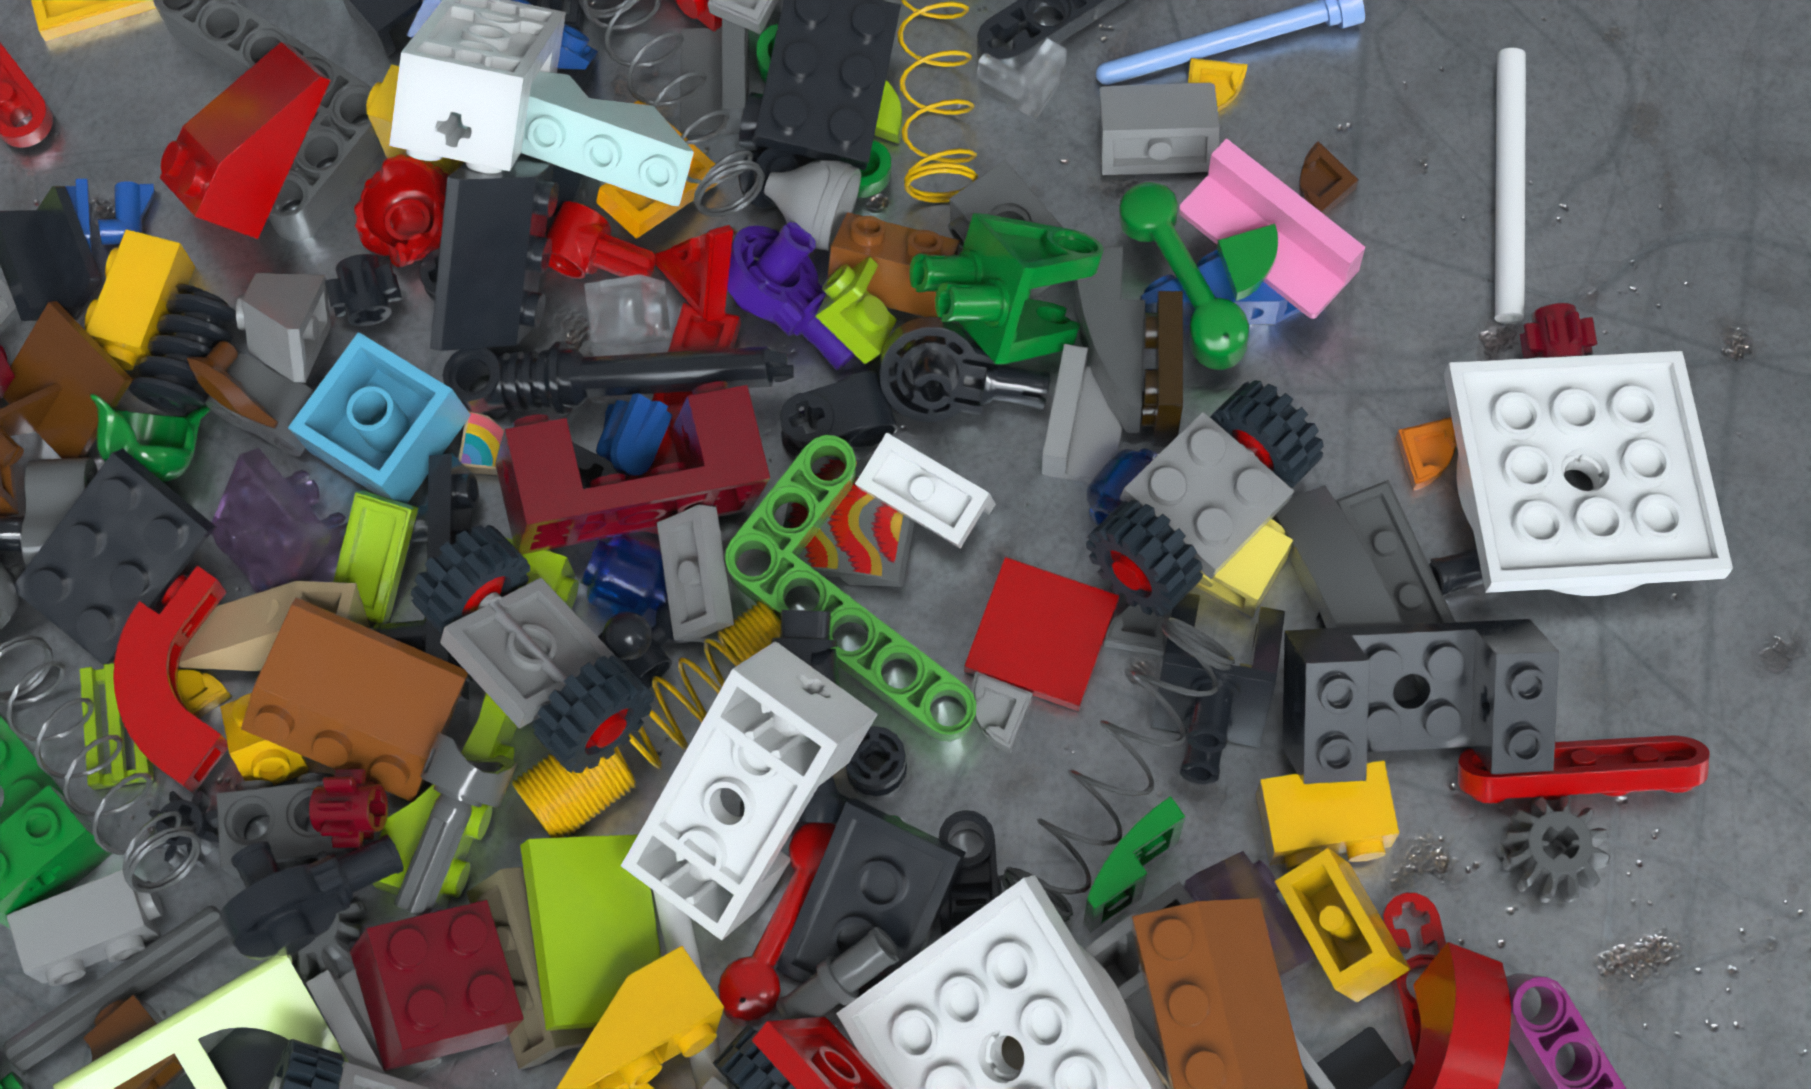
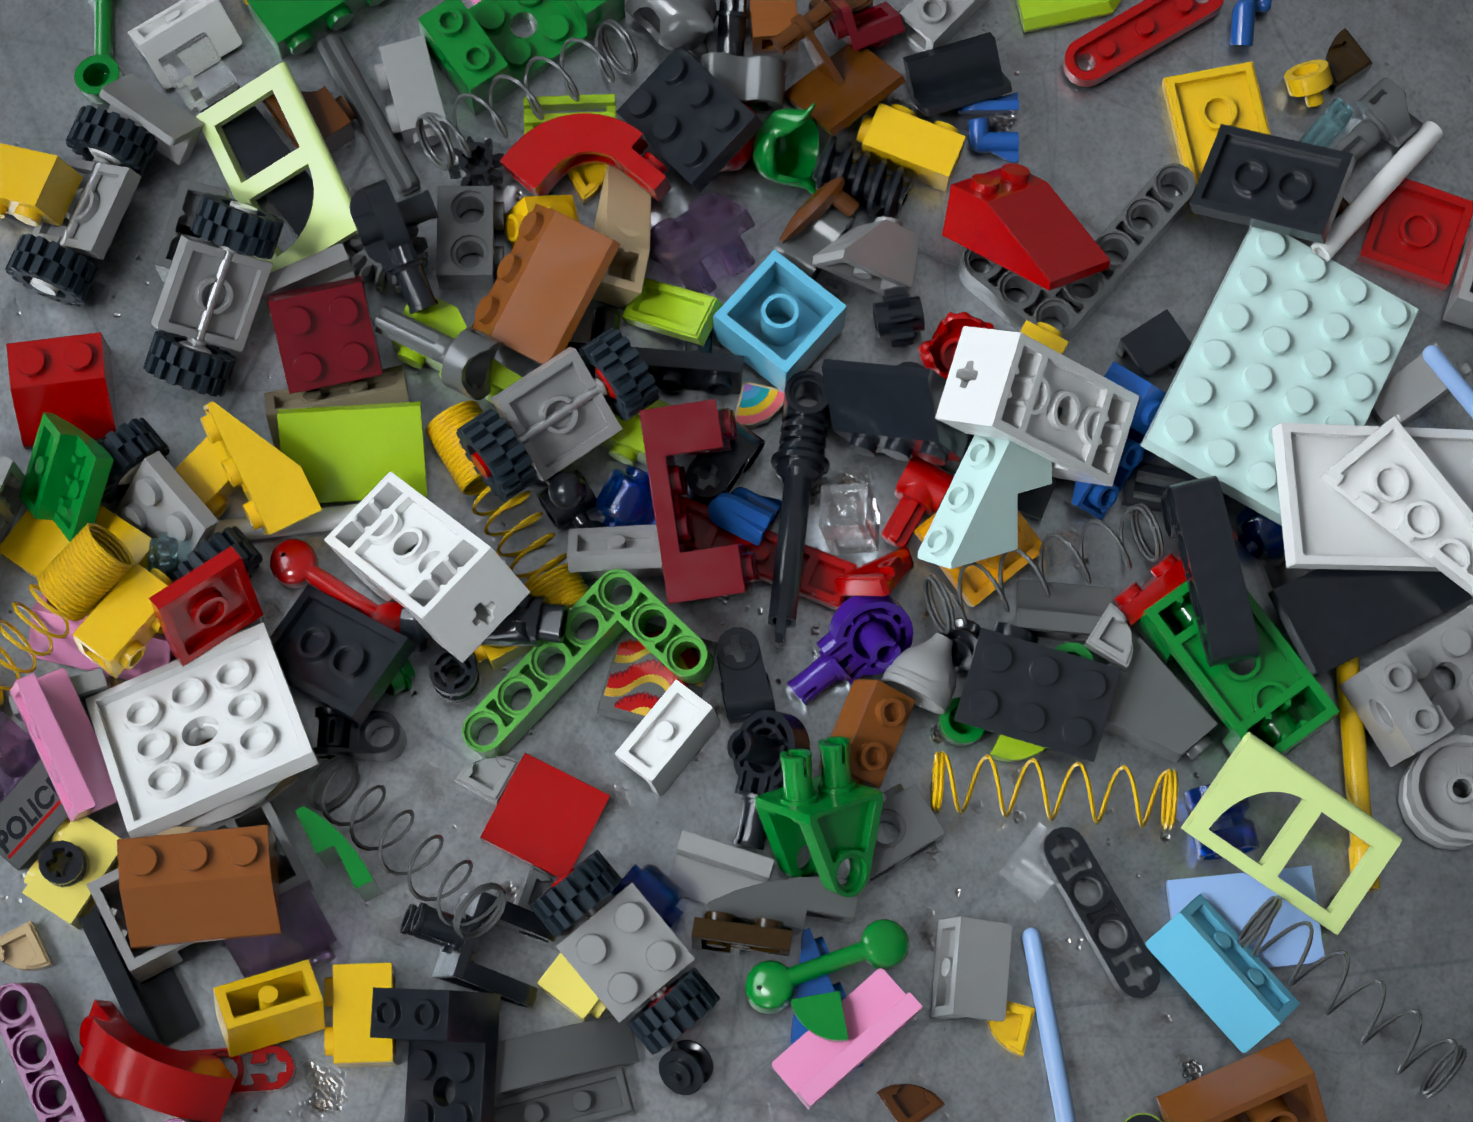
camera: 90 degrees right, 5 degrees up
dark red gear [309,769,388,848] -> none
dark grey pin [777,927,900,1020] -> none
lime bracket [815,256,897,364] -> none
none -> black wheel [659,1040,714,1095]

